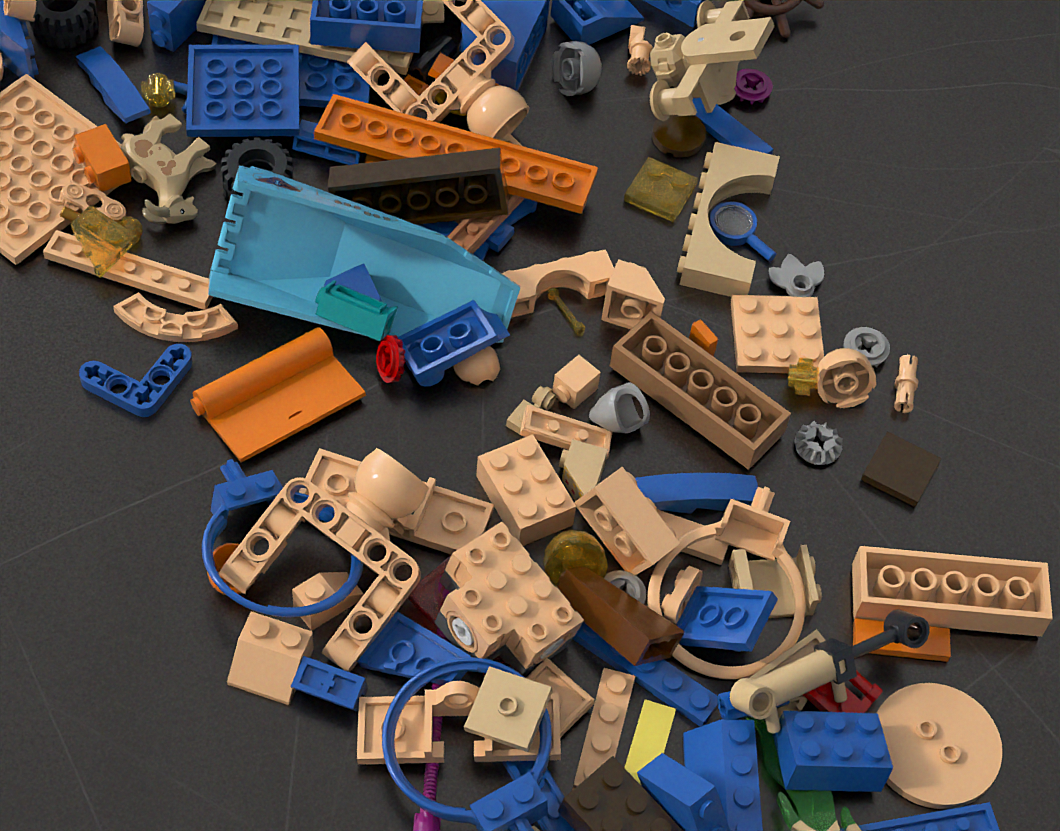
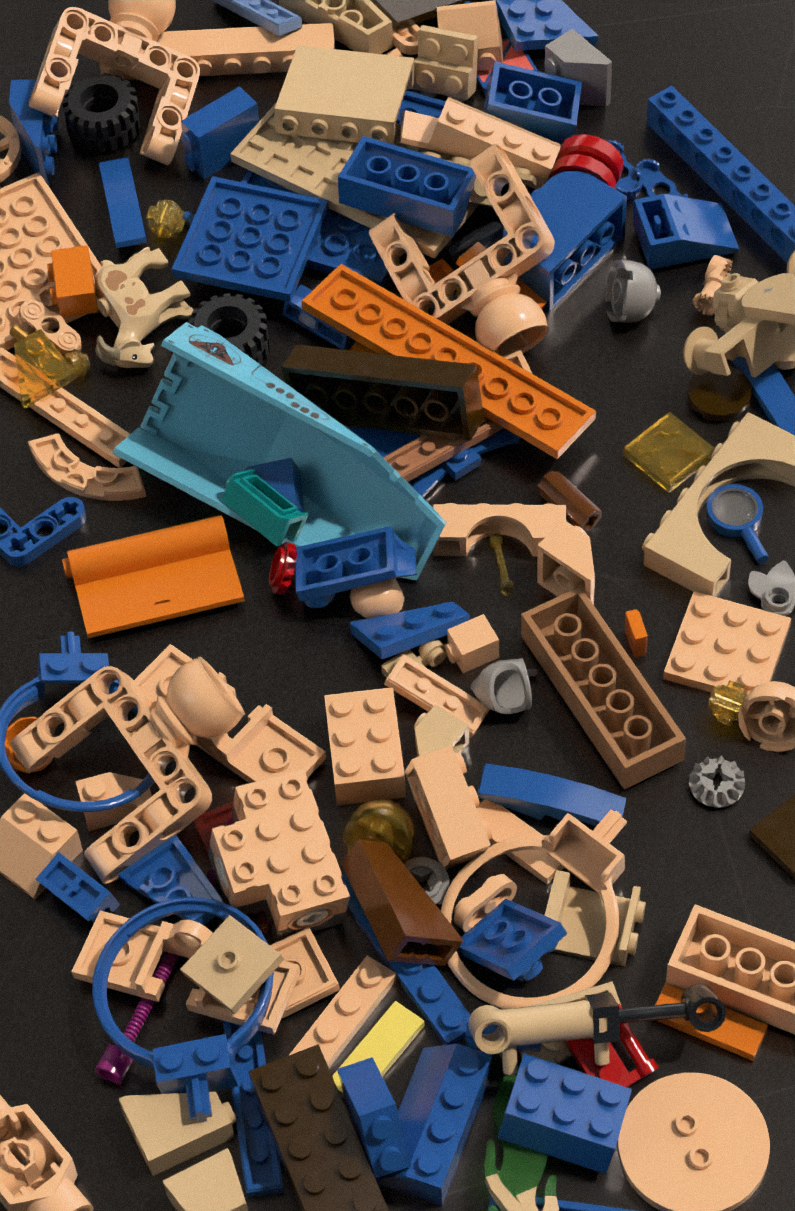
camera: 30 degrees right, 0 degrees up
none -> blue wing [349,602,470,659]
none -> reddish brown axle [537,471,602,533]

